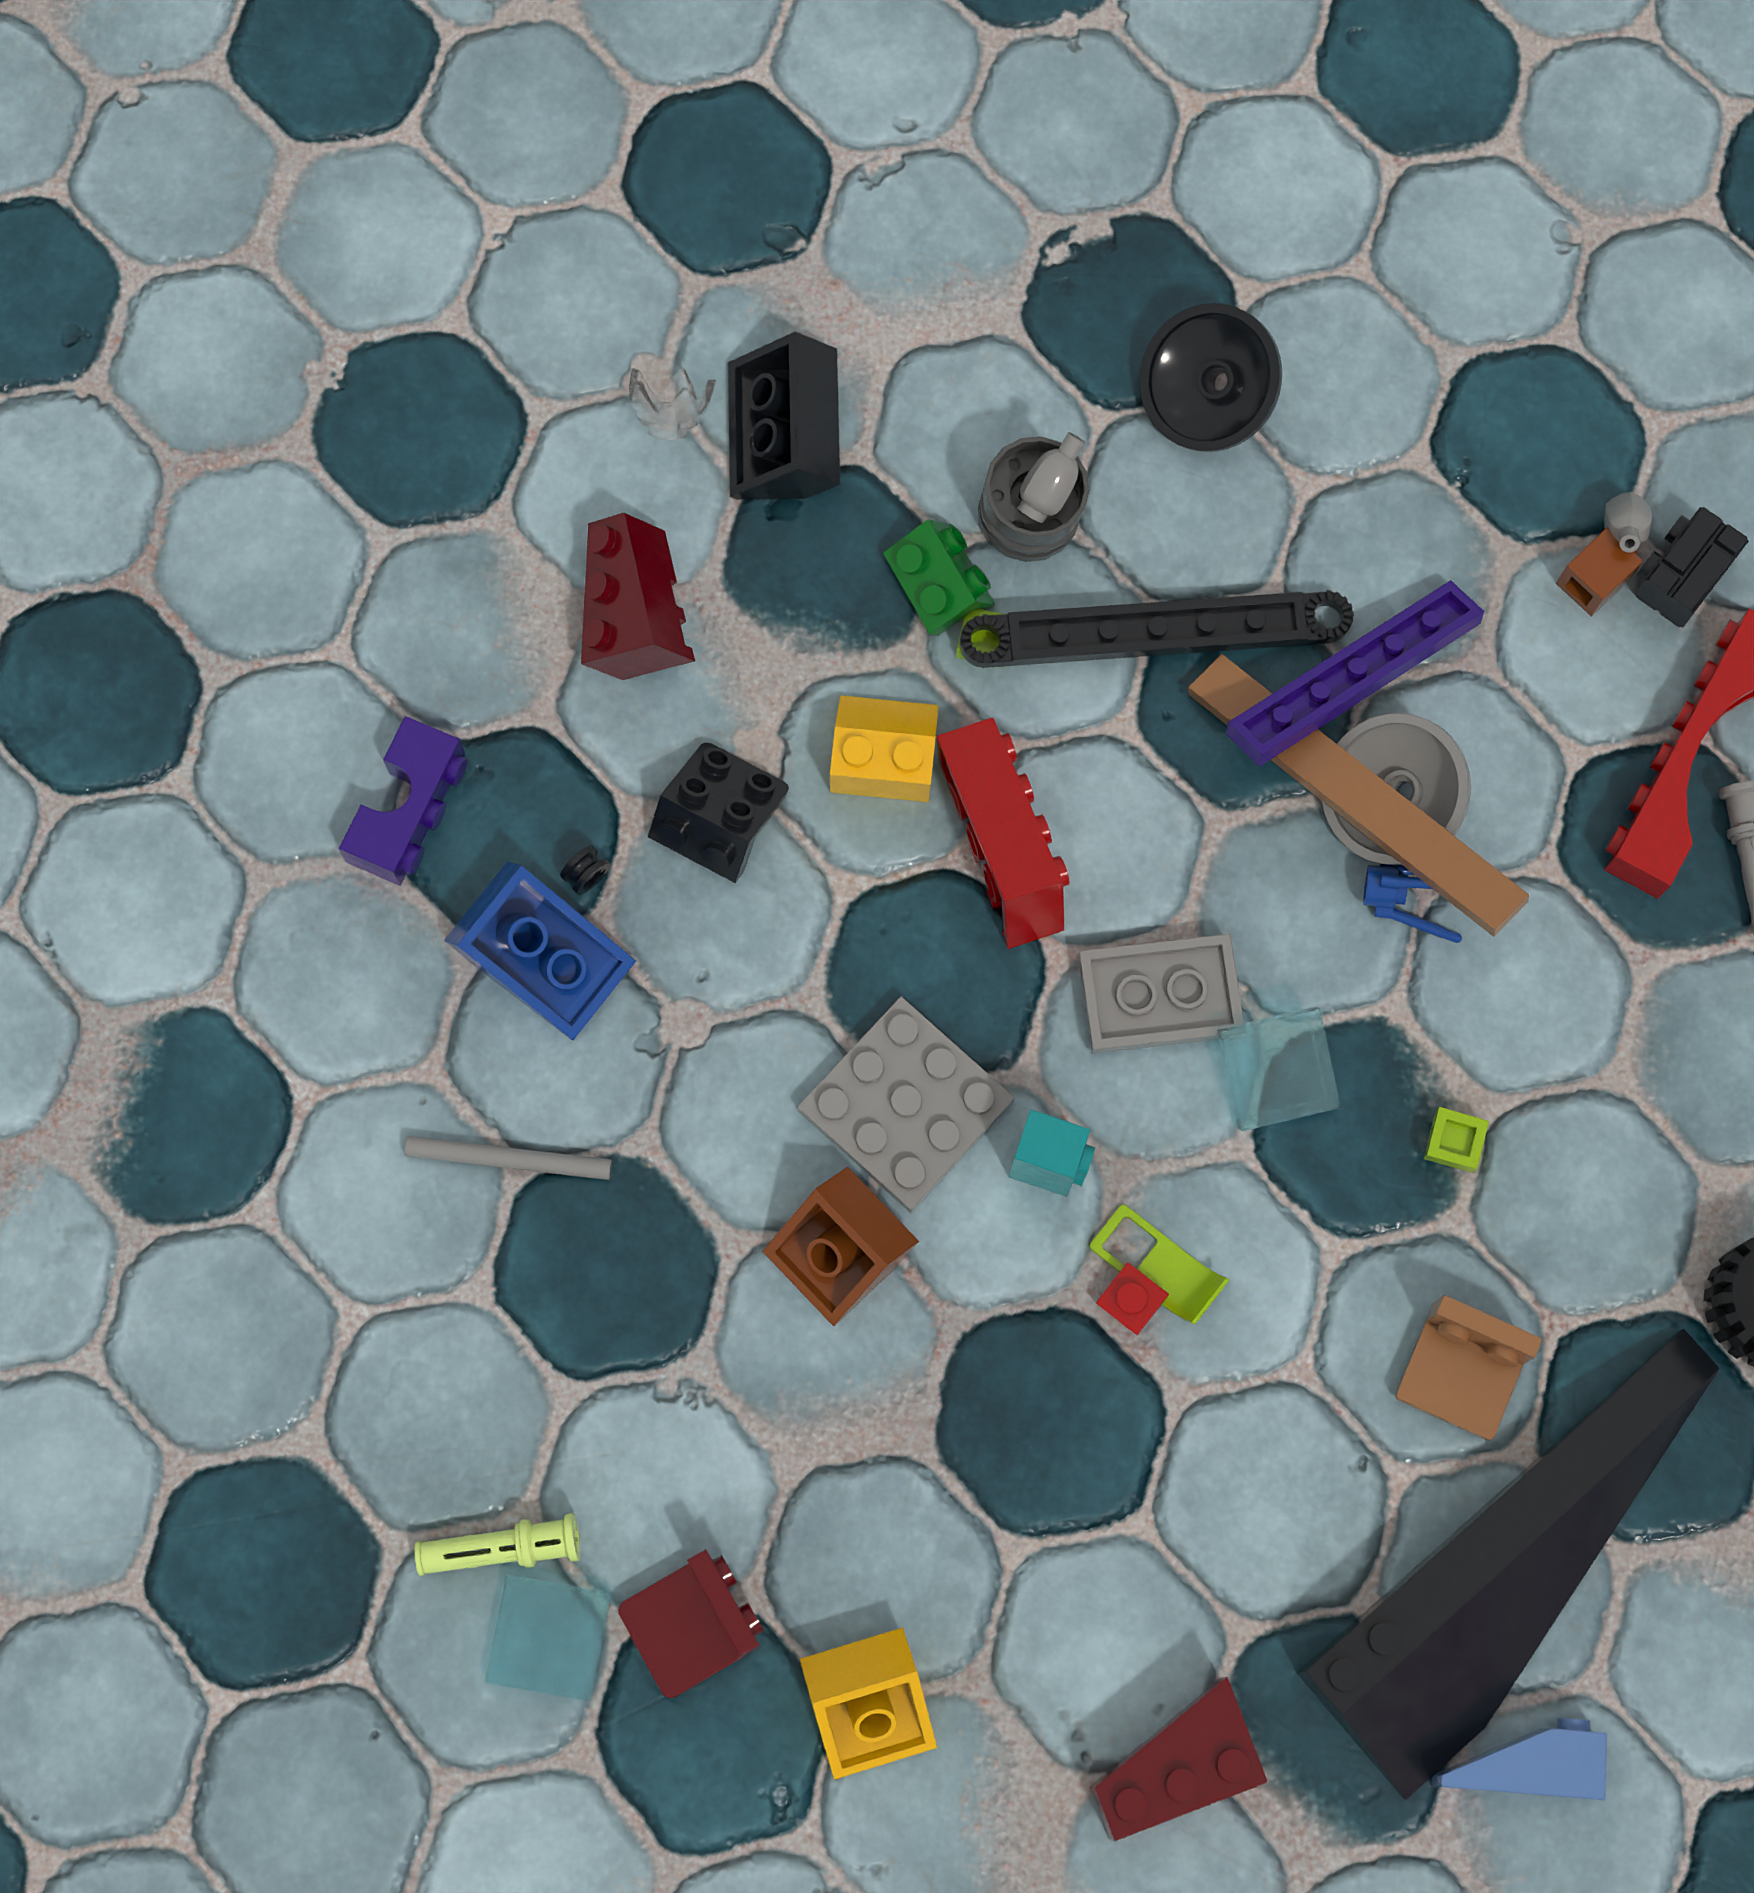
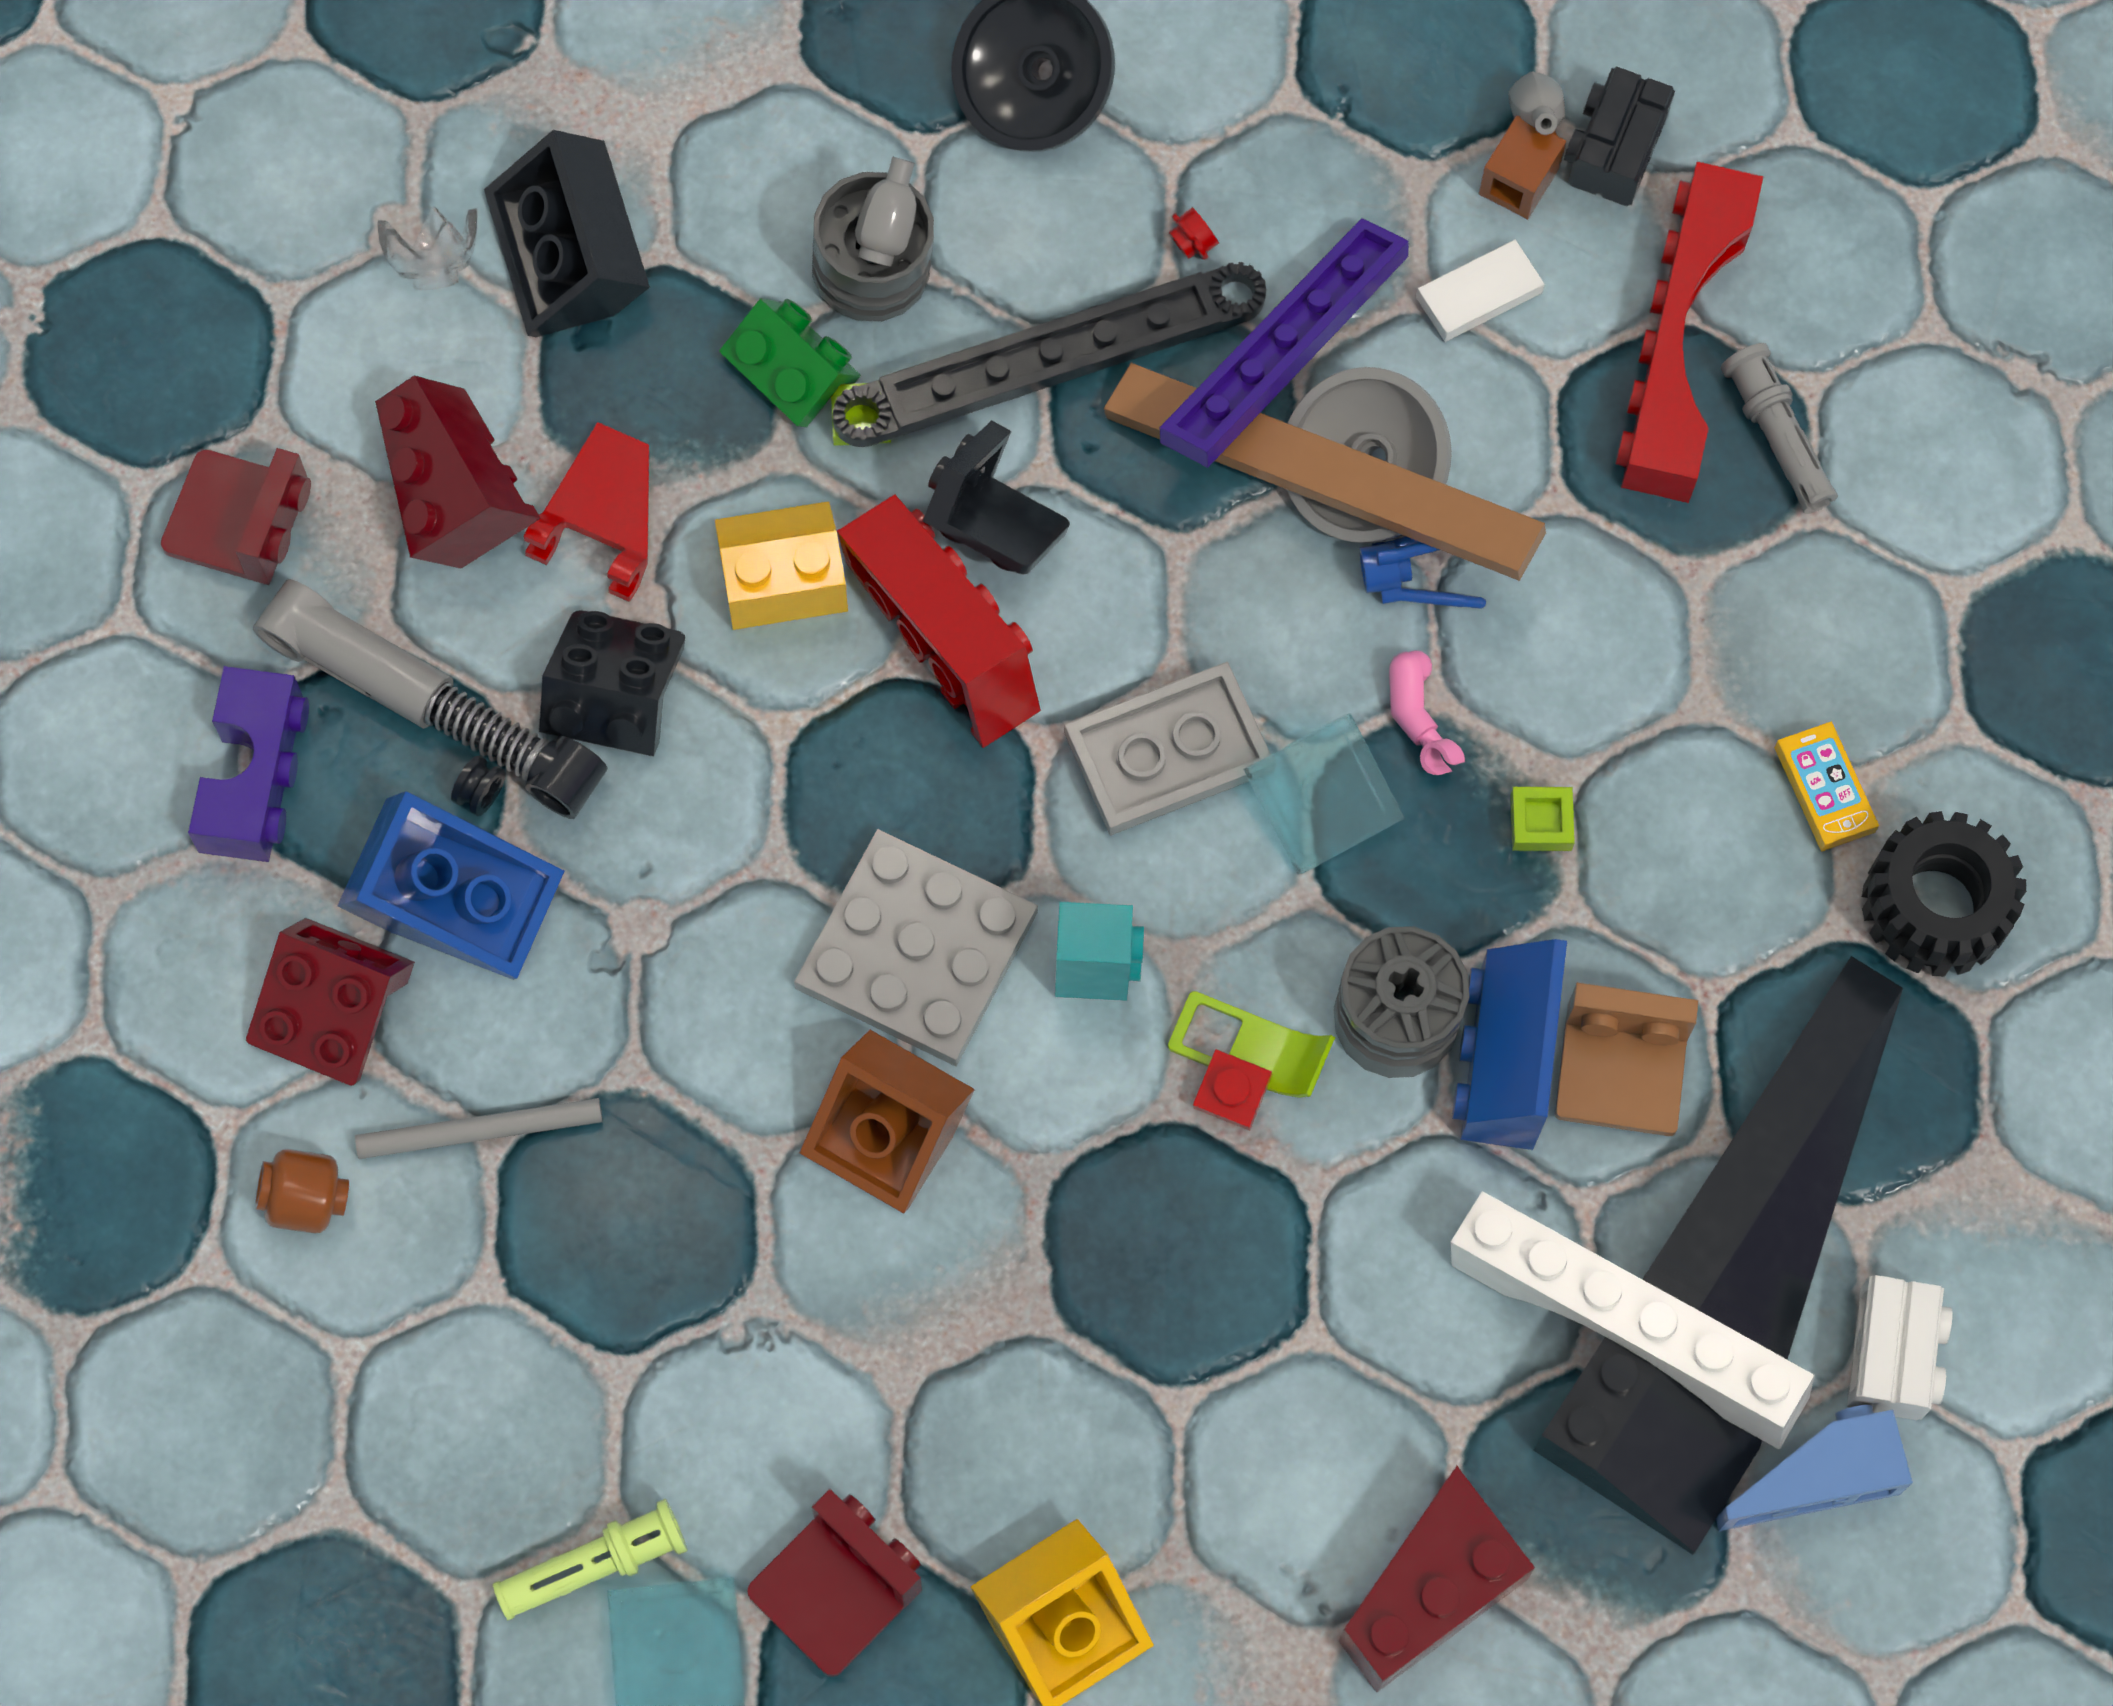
camera: 15 degrees left, 5 degrees down
none -> dark red bracket [161,448,311,585]
none -> dark red bracket [246,918,415,1086]
none -> piece [253,579,608,819]
none -> dark orange head [255,1149,349,1234]
none -> red flag [524,422,649,602]
none -> black bracket [923,420,1070,574]
none -> red plate [1168,207,1219,260]
none -> dark grey wheel [1334,926,1470,1078]
none -> bright pink arm [1389,650,1465,775]
none -> white tile [1416,239,1545,342]
none -> white arch [1451,1191,1814,1449]
none -> blue slope [1452,939,1567,1150]
none -> tile [1774,721,1879,852]
none -> white brick [1847,1275,1952,1420]

